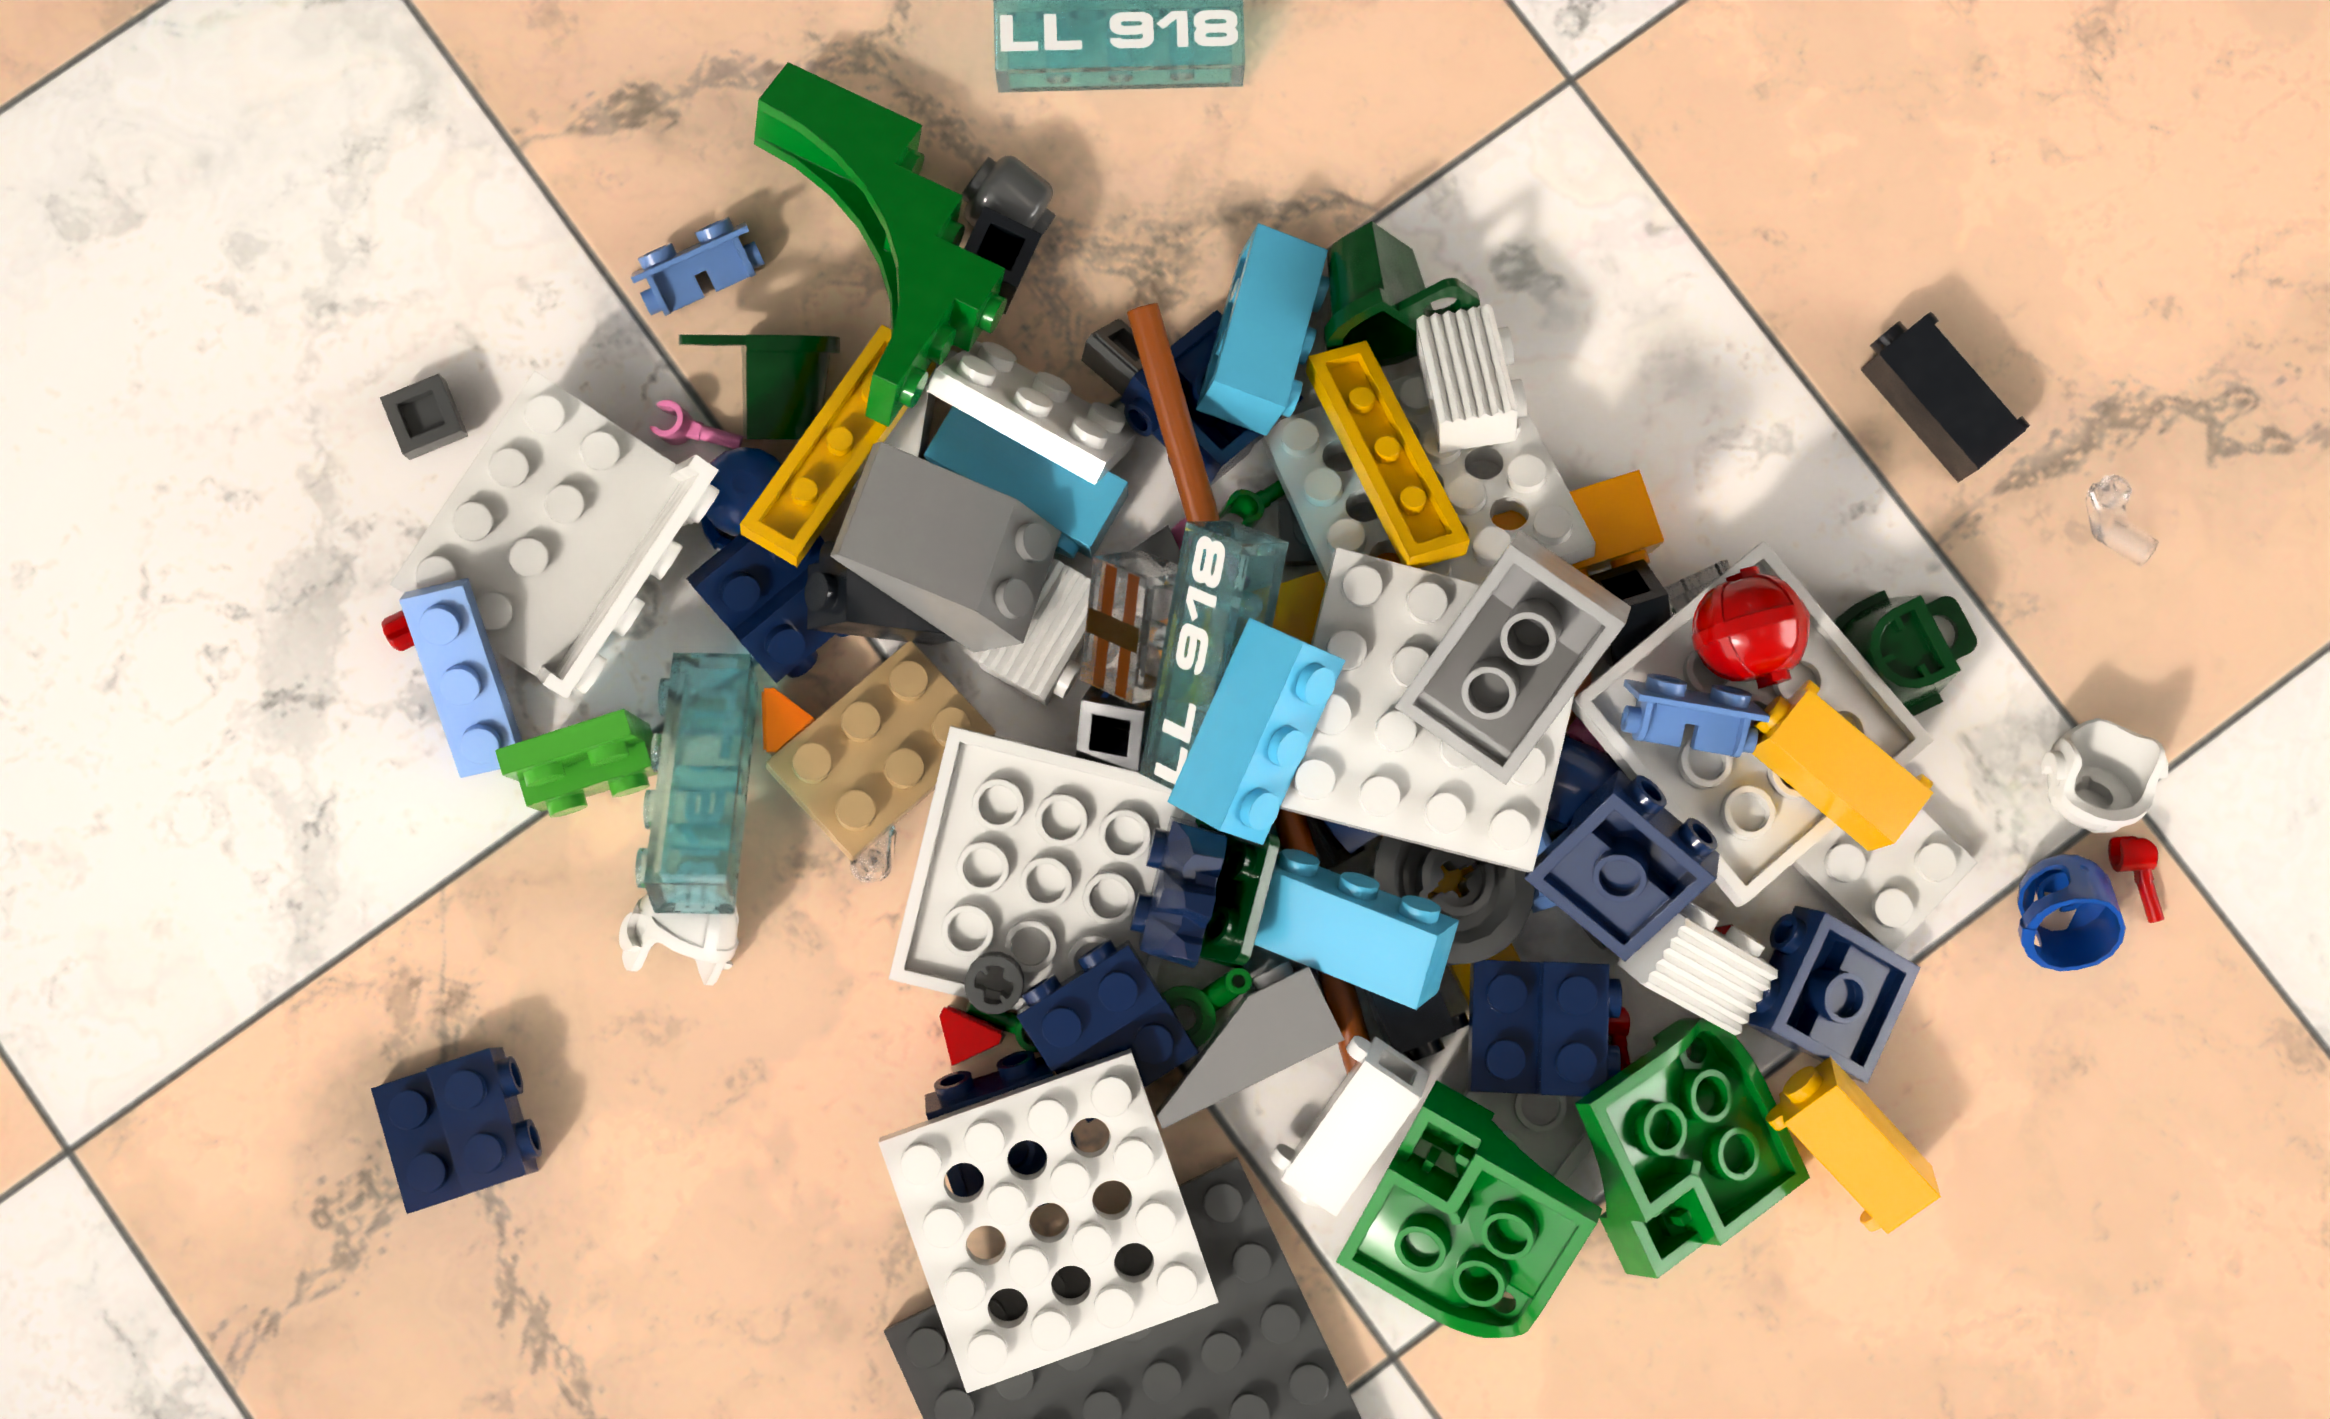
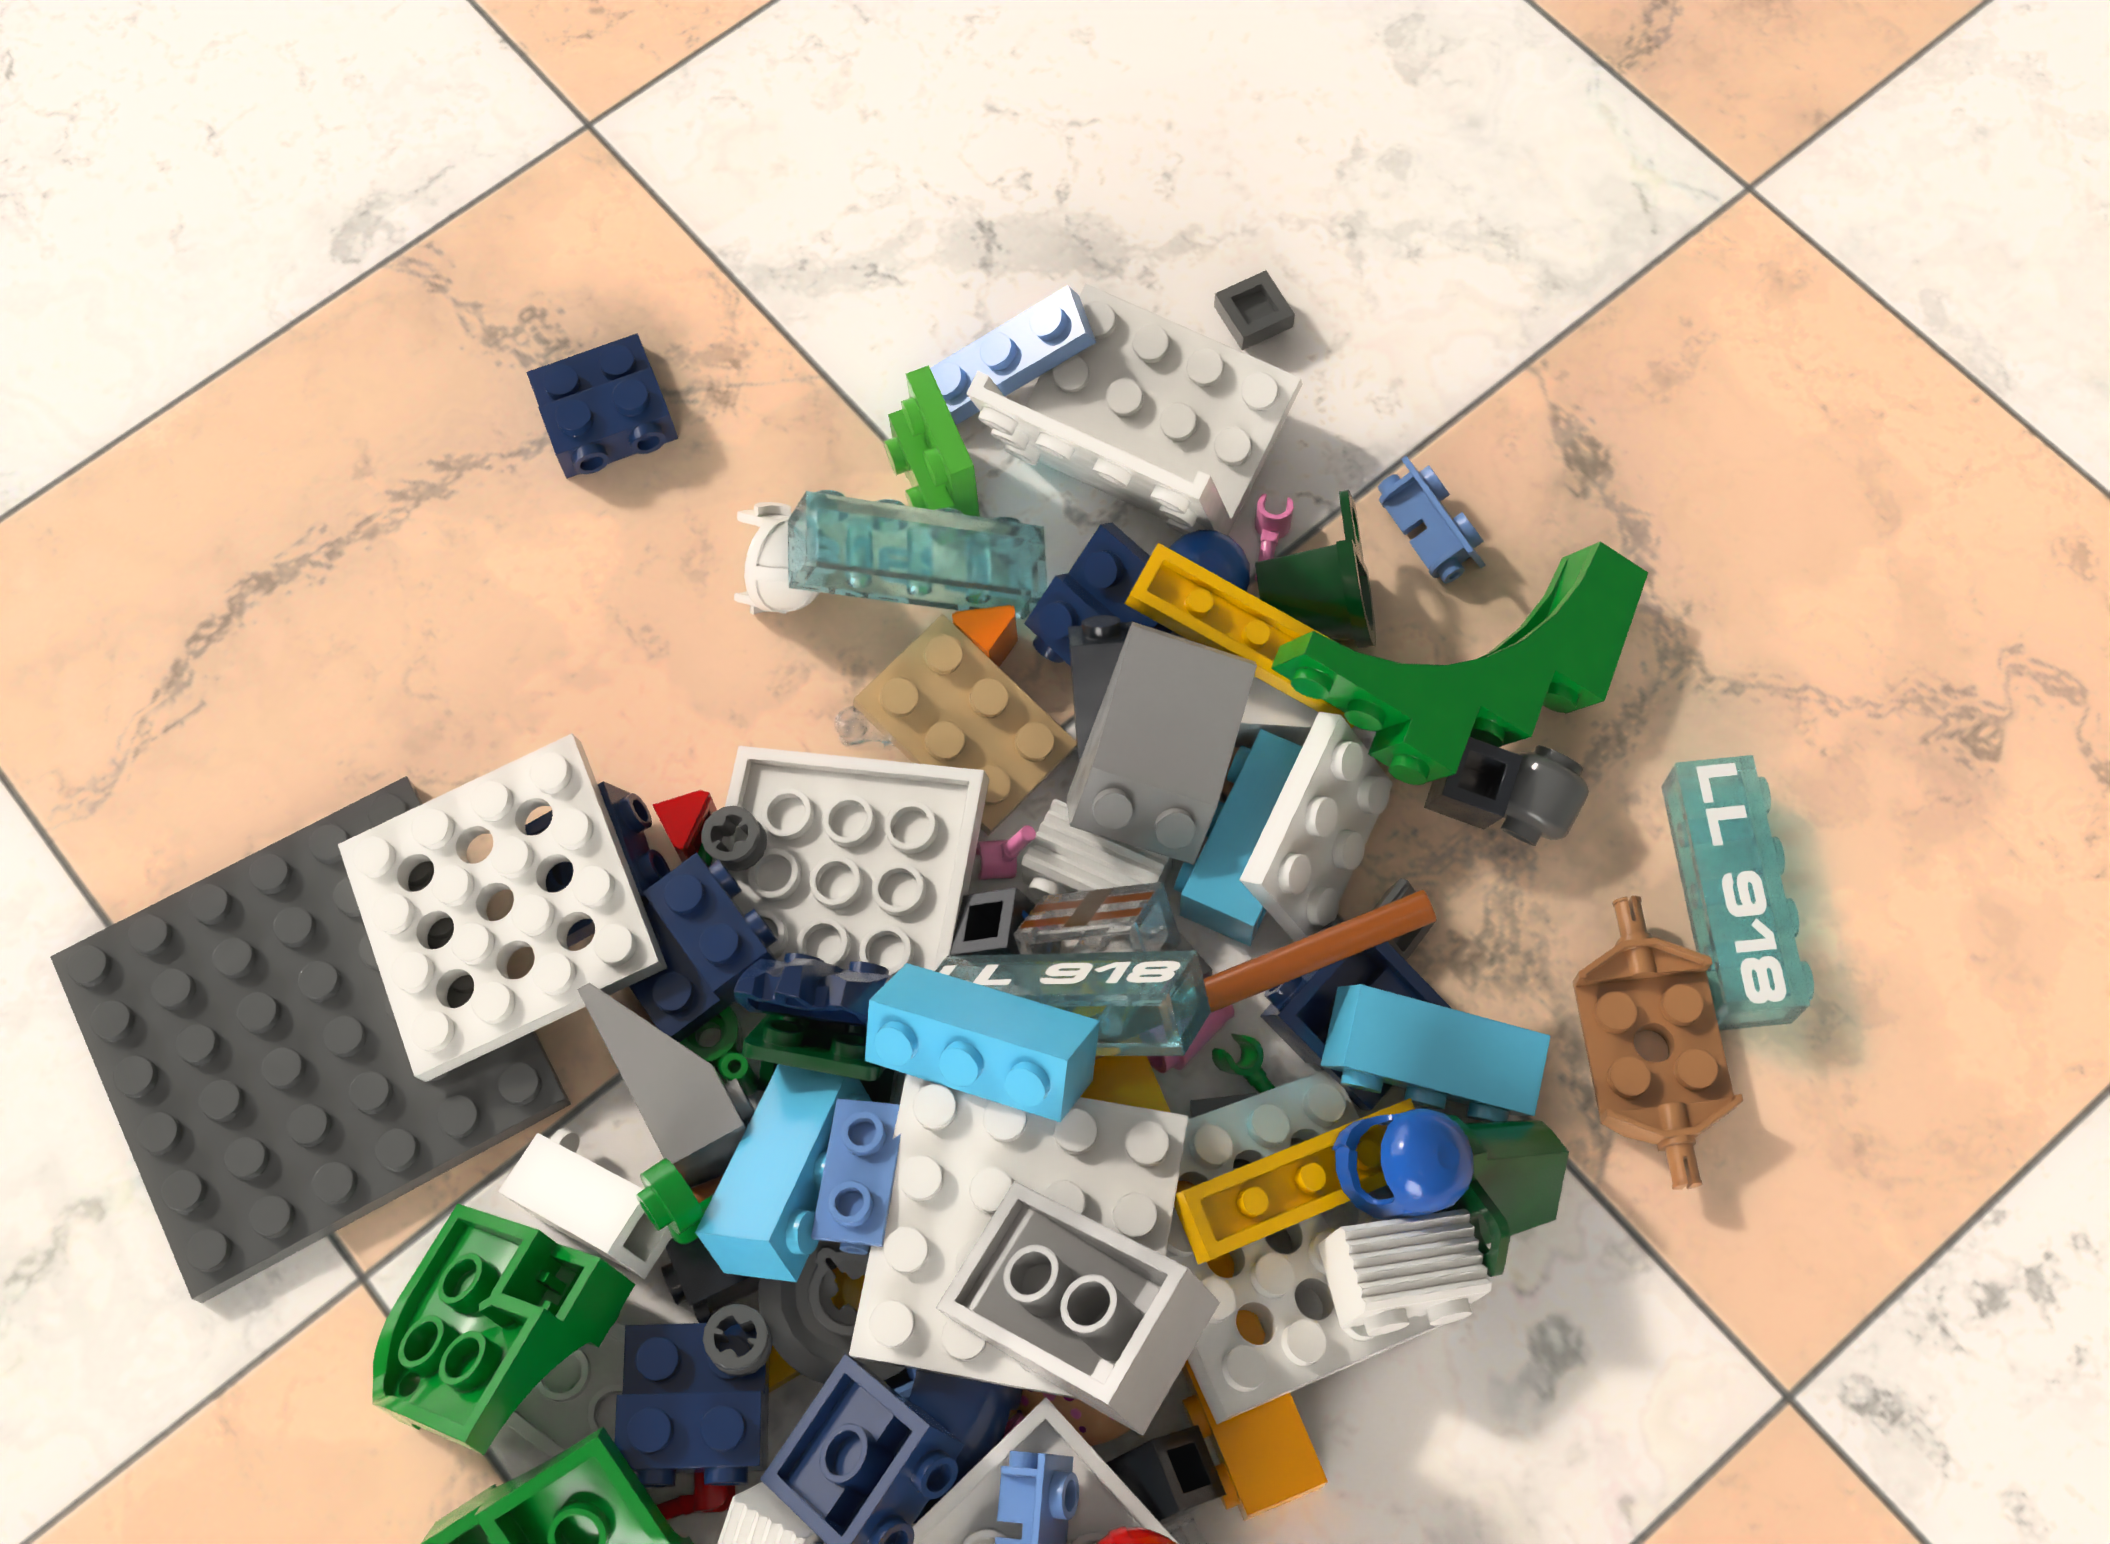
camera: 95 degrees right, 15 degrees down
none -> green plate [636,1158,714,1244]
none -> dark grey bush [703,1304,773,1377]
none -> medium blue hinge [811,1098,901,1255]
none -> bright pink hand [976,825,1036,880]
none -> blue helmet [1332,1108,1474,1220]
none -> medium nougat plate [1572,896,1743,1190]

